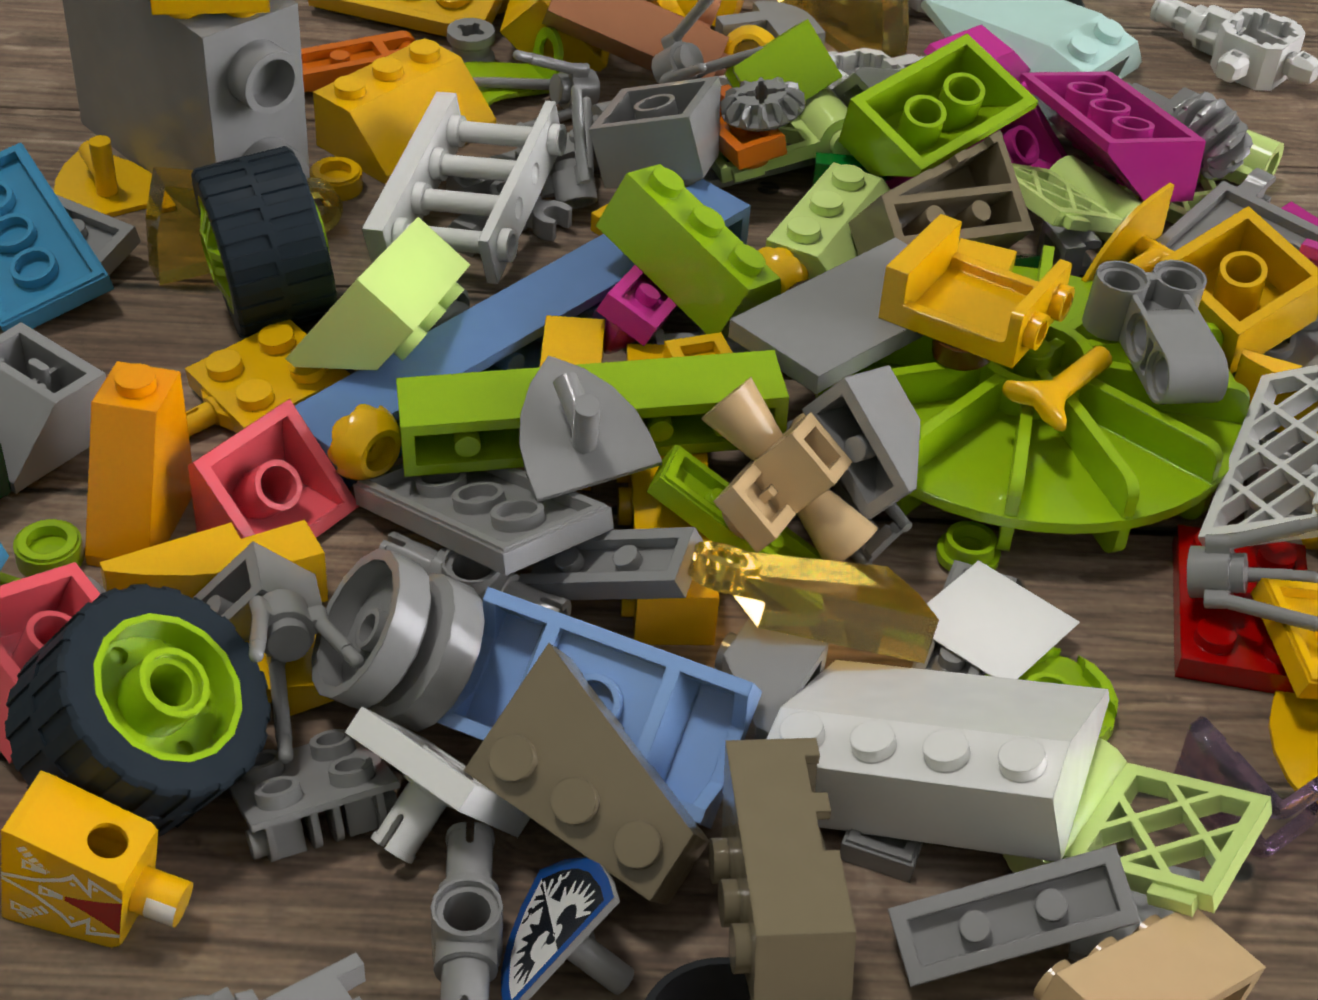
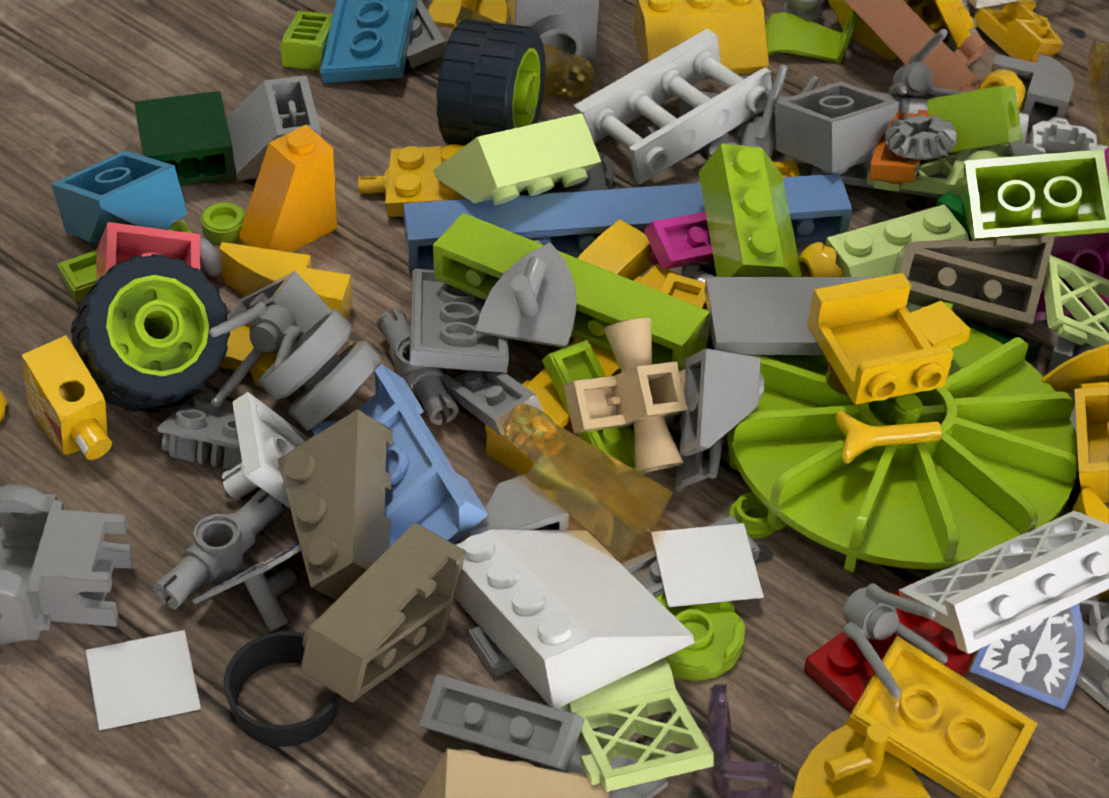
camera: 40 degrees right, 5 degrees up
coral slope [188,399,359,539] -> none
yellow tile [310,157,363,202] -> none
yellow plate [327,404,401,480] -> none
light grey plant [473,50,600,127] -> none
light grey piece [1082,260,1229,404] -> none

